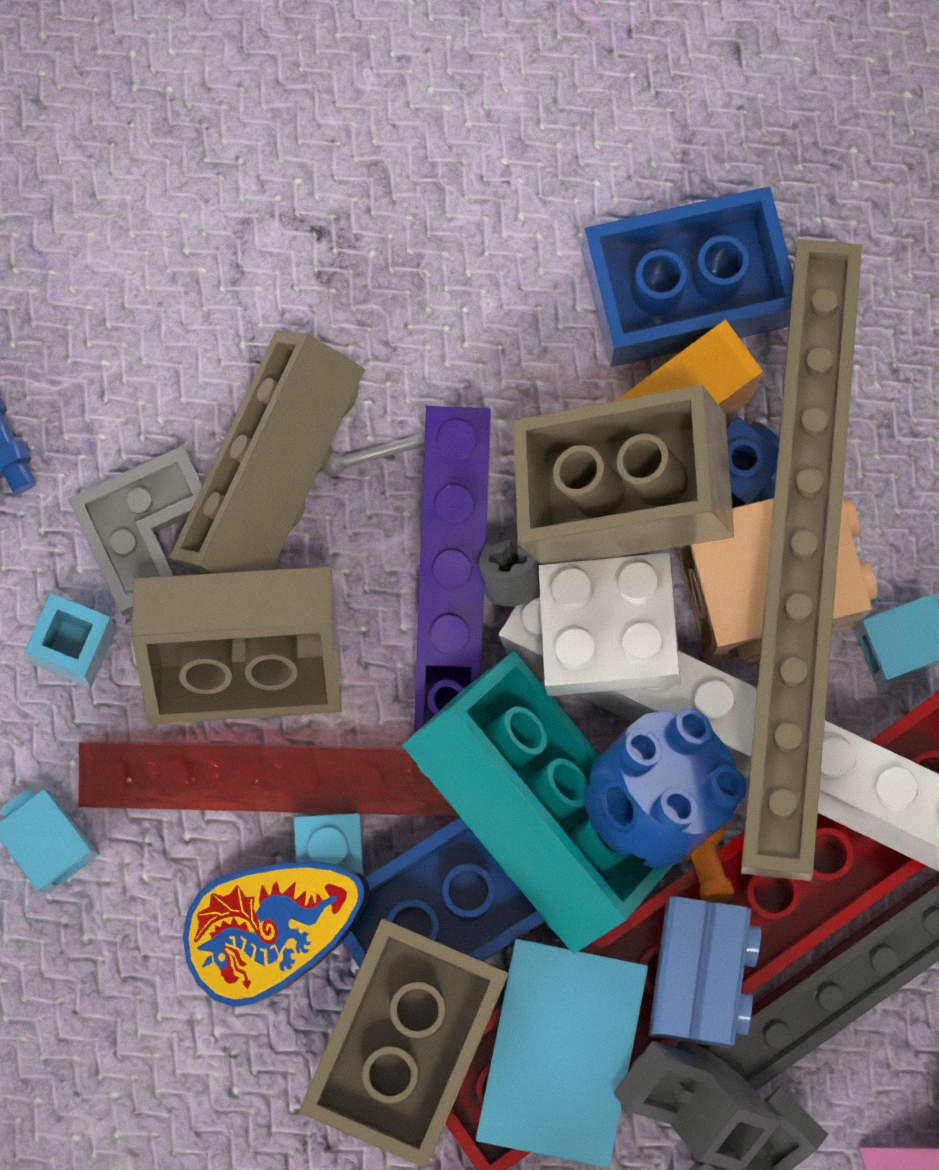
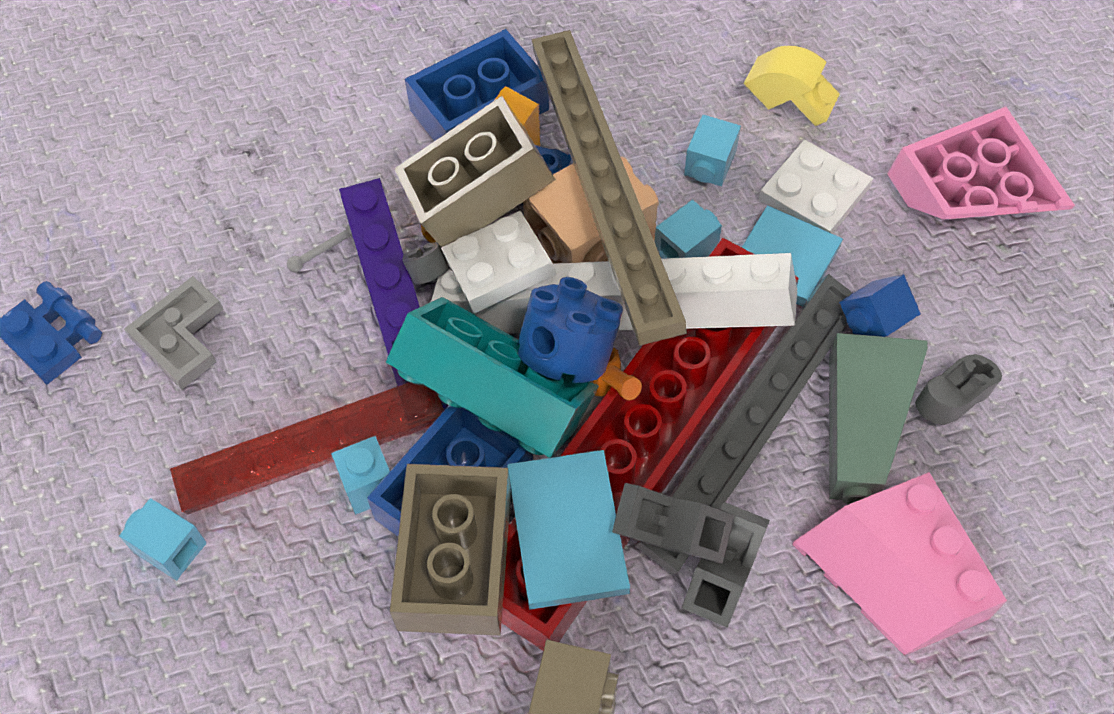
camera: 20 degrees left, 20 degrees down
medium azure brick [24,593,116,688] -> none
dark tan brick [131,566,342,724] -> none
dark tan brick [169,331,365,575] -> none
shield [183,861,370,1007] -> none
medium blue brick [648,896,761,1048] -> none

